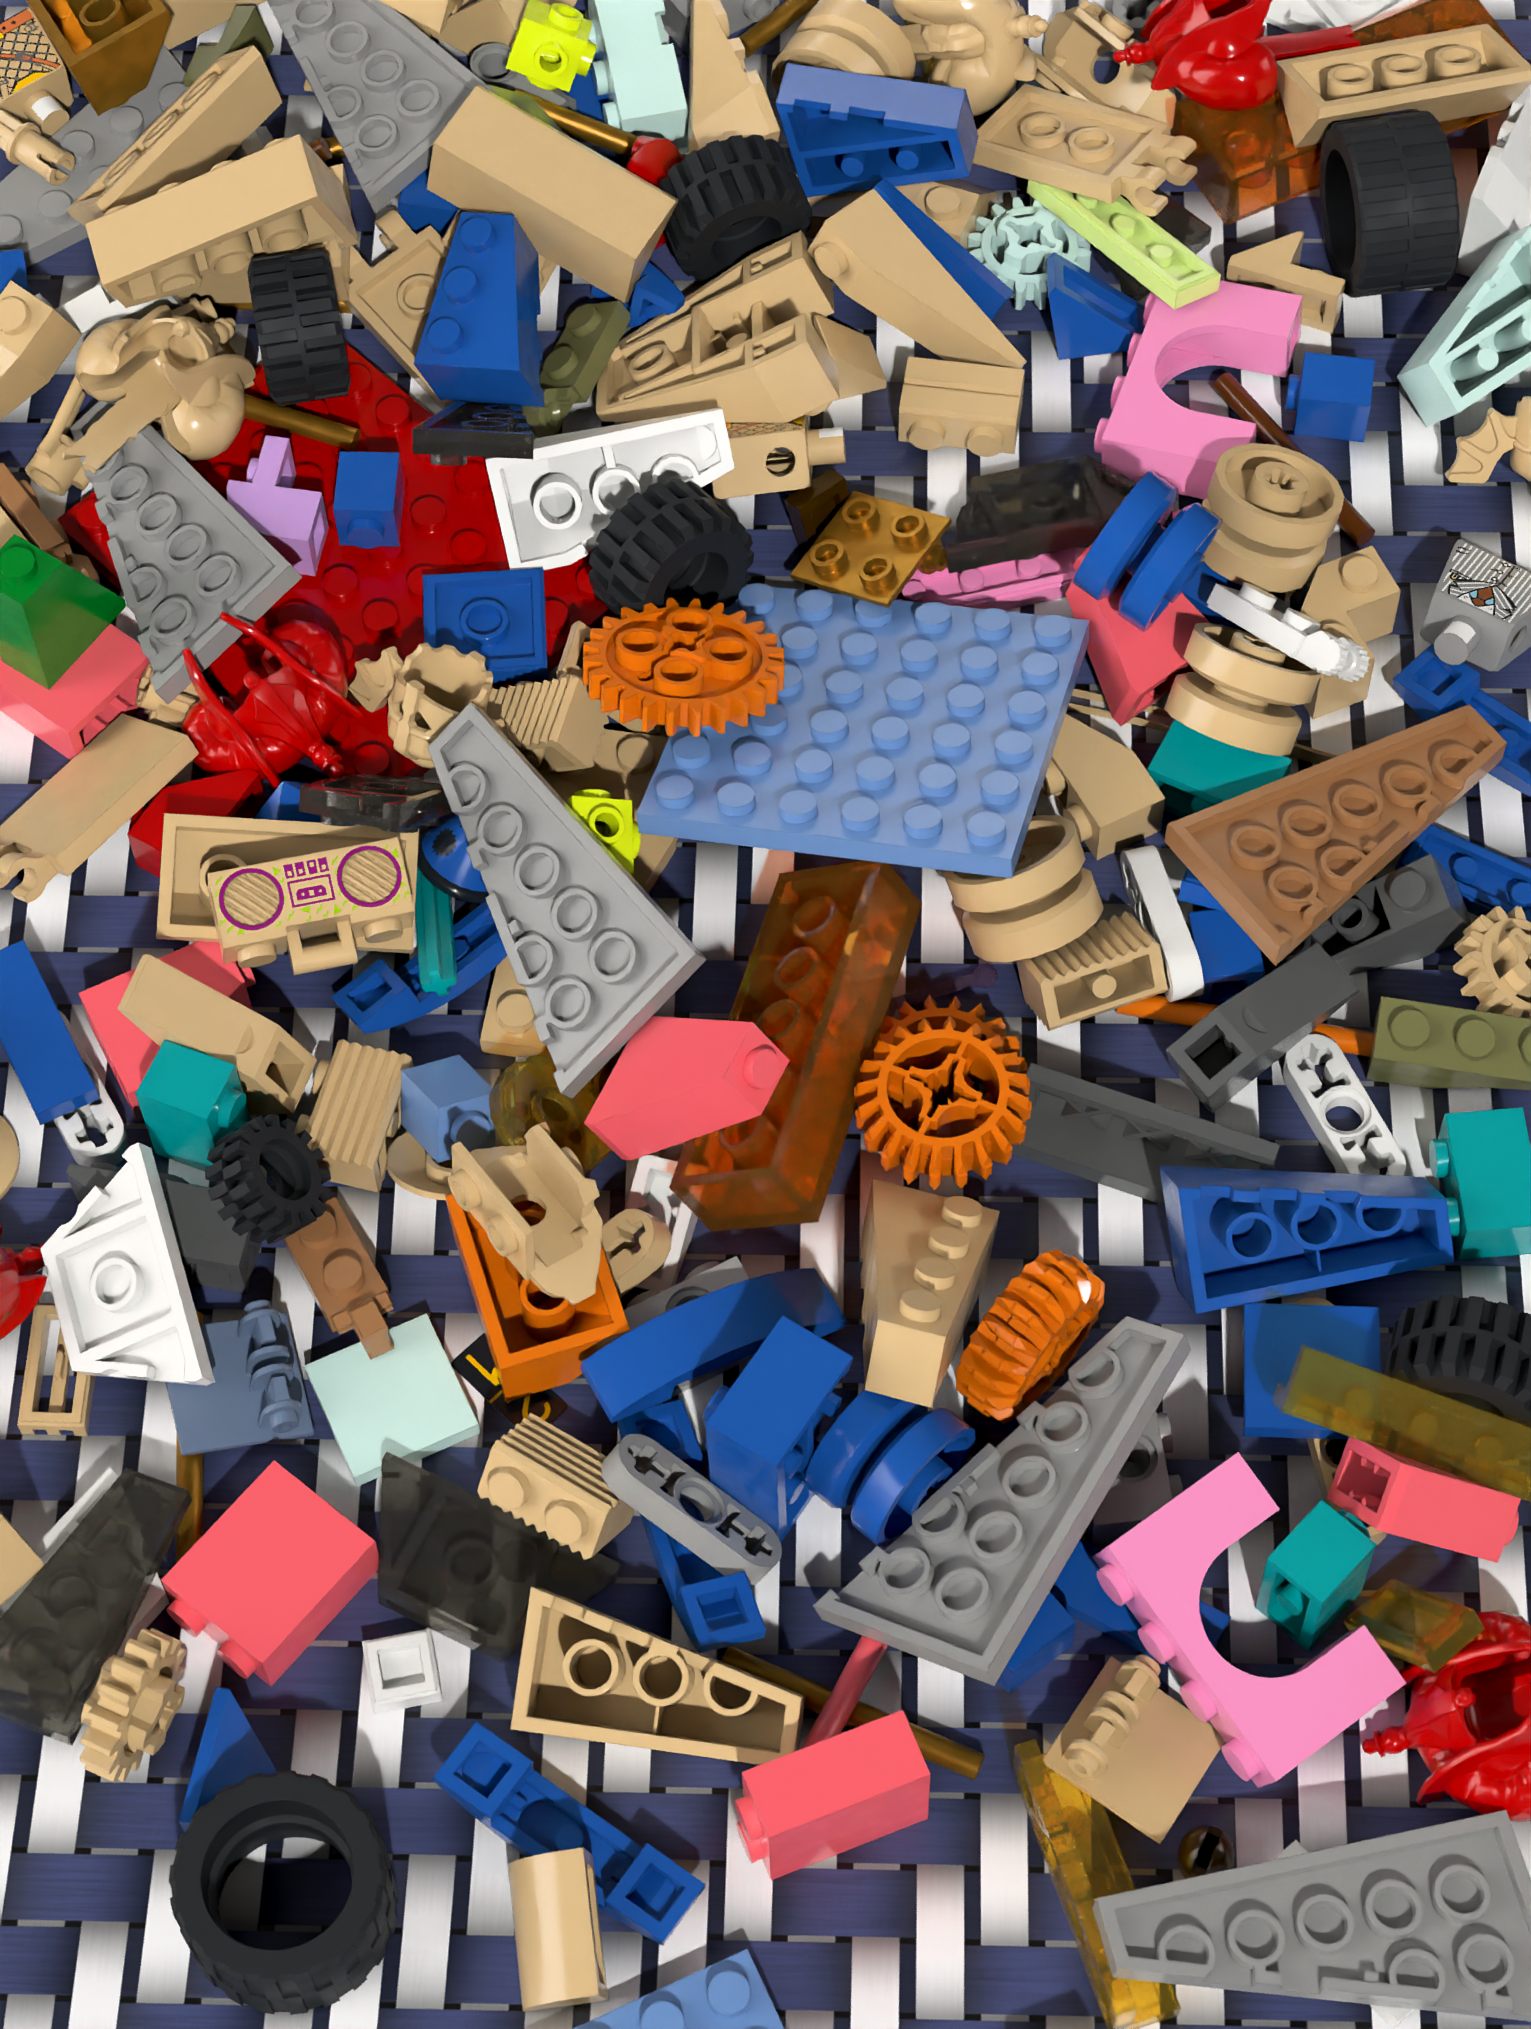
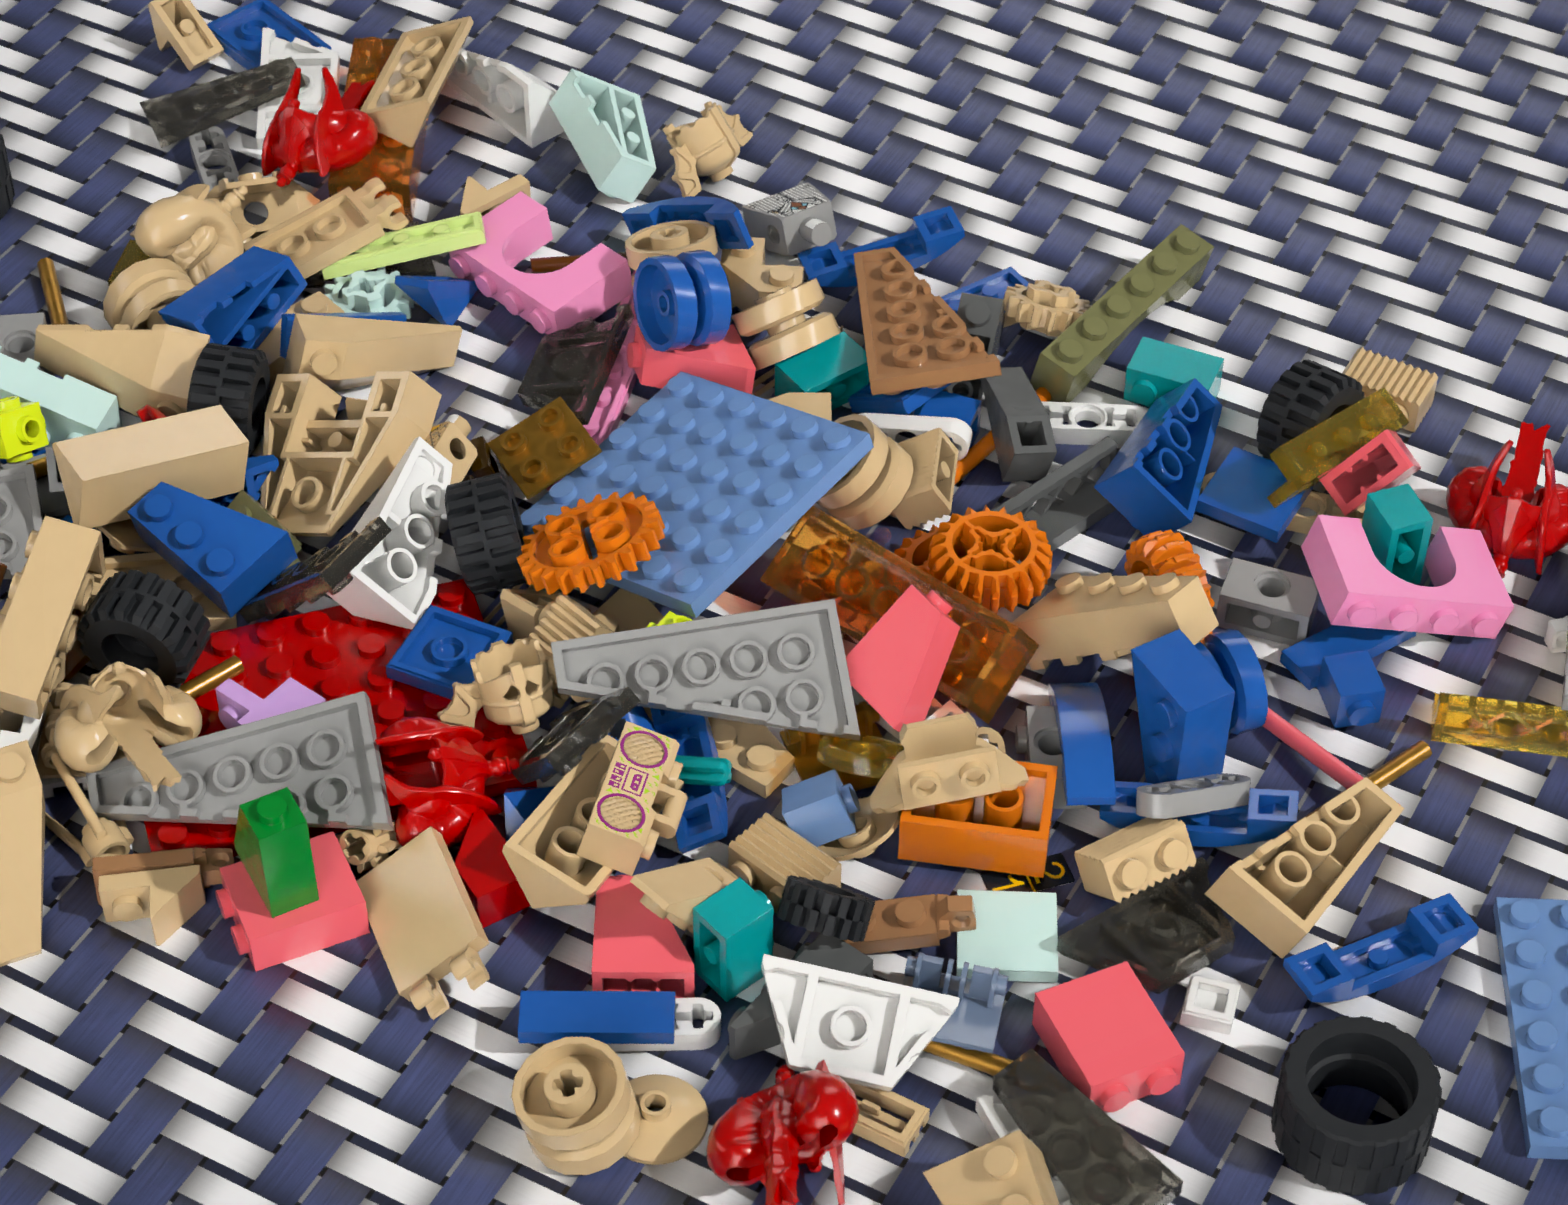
camera: 65 degrees left, 15 degrees down
tan gear [80,1628,186,1783] -> none
blue slope [179,1687,278,1833] -> none
blue brick [333,451,405,549] -> none
tan brick [508,1848,608,2012] -> none
coral brick [734,1710,931,1880] -> none
light grey wing [813,1316,1191,1686] -> none
tan brick [898,356,1025,457] -> none
tan hinge [1041,1655,1224,1845] -> none
dark brown hinge [1177,1825,1235,1879] -> none
white hinge [1206,582,1370,682] -> none
blue brick [1285,352,1375,442] -> none
black tyre [1319,111,1460,298] -> none
clear yellow tile [1344,1579,1485,1673] -> none
none -> blue slope [622,196,754,249]

